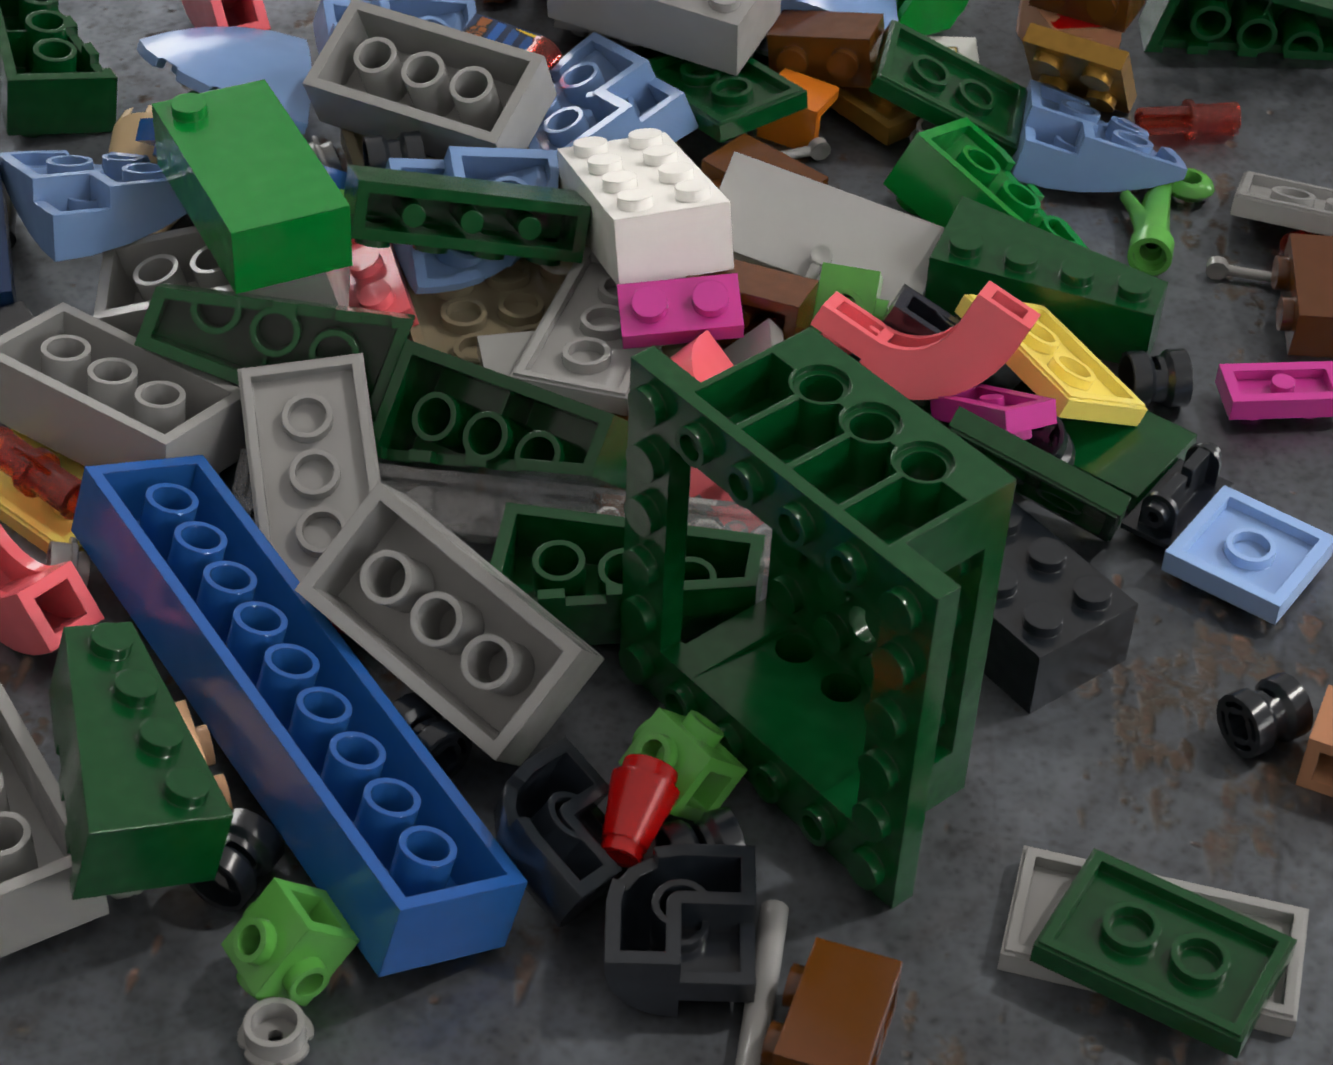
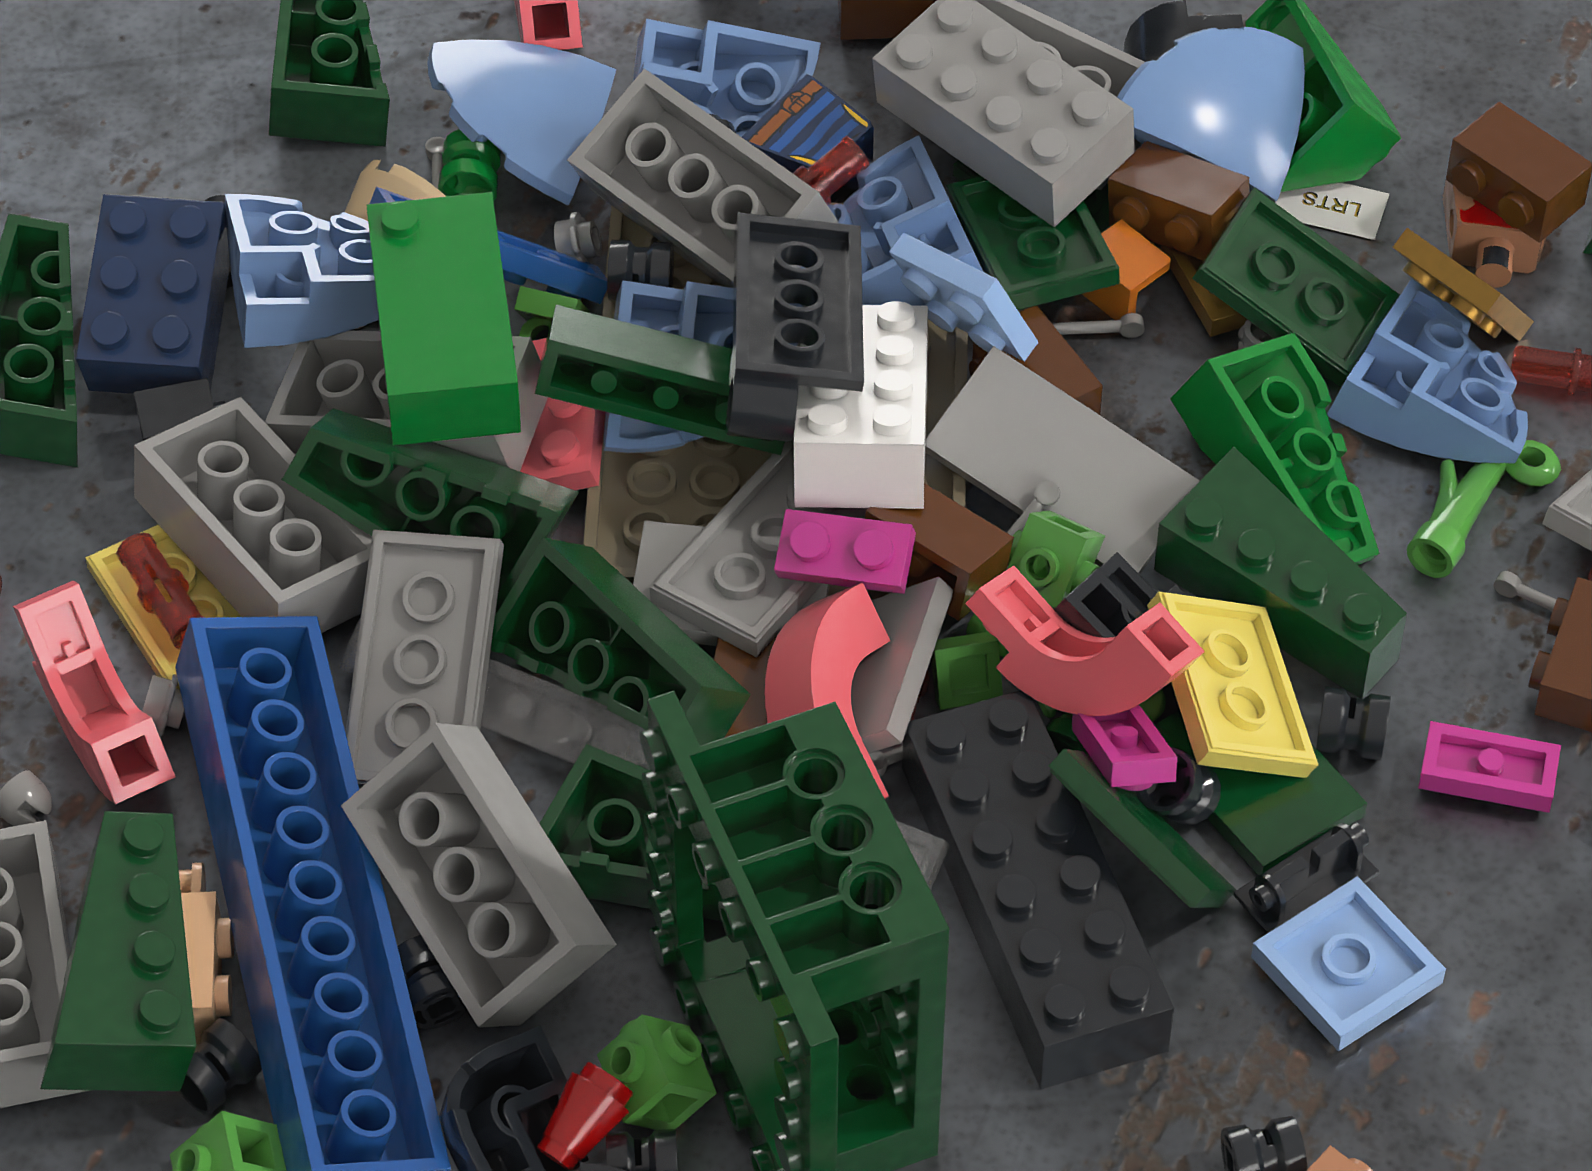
camera: 20 degrees right, 10 degrees up
none -> black hinge [726,212,864,442]
none -> light blue plate [889,233,1038,361]

